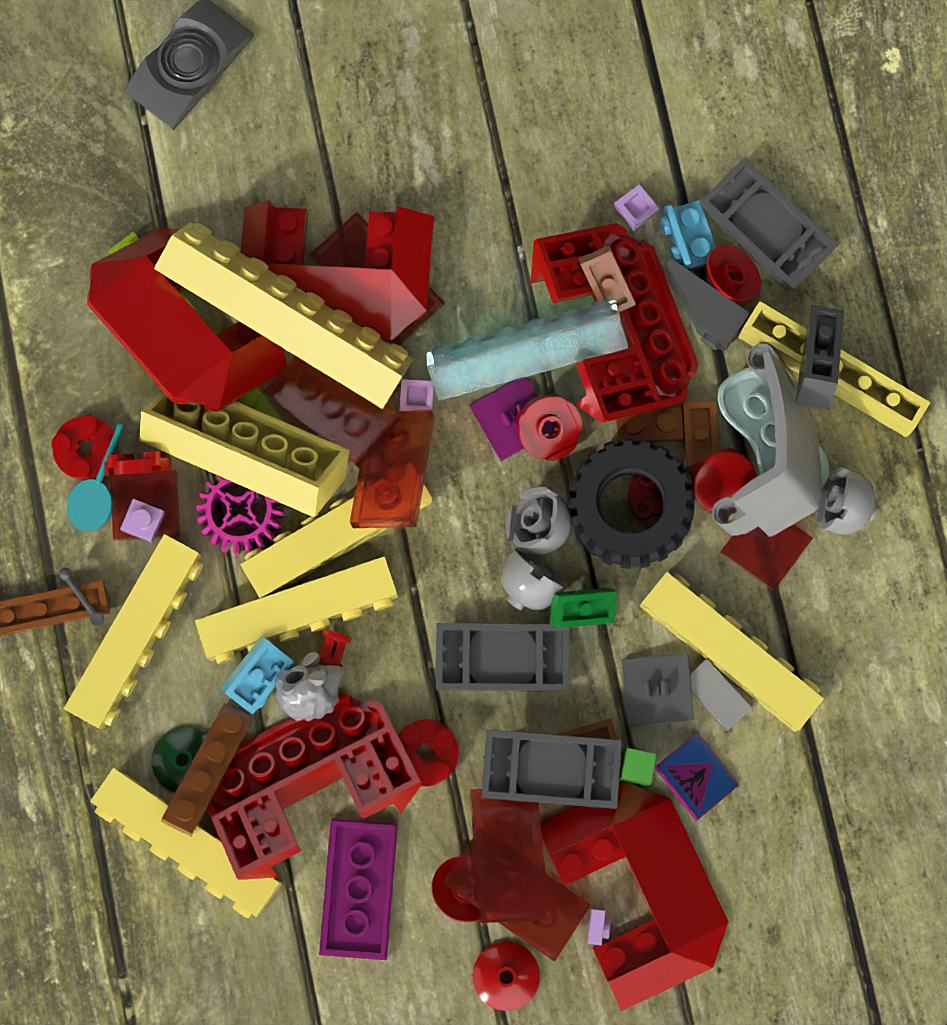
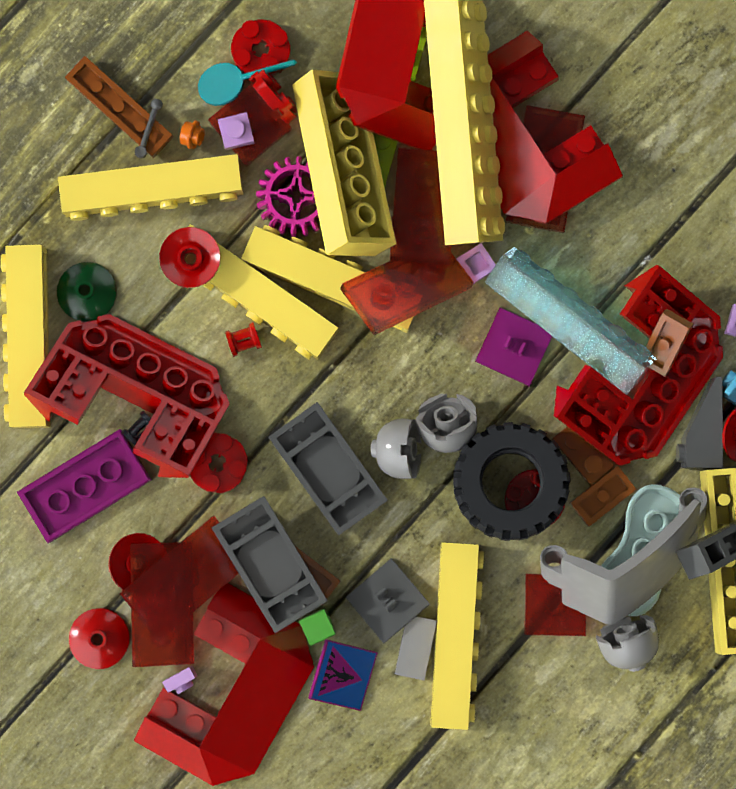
camera: 50 degrees right, 5 degrees up
dark orange plate [161,703,254,837] -> none
medium azure bracket [220,636,294,715] -> none
light grey animal [275,652,345,722] -> none
plate [516,394,583,461] -> none
green plate [550,588,617,629] -> none
red tile [691,448,757,513] -> none
none -> black bush [122,411,151,445]
none -> red dish [159,227,220,288]
none -> orange plate [180,120,205,149]

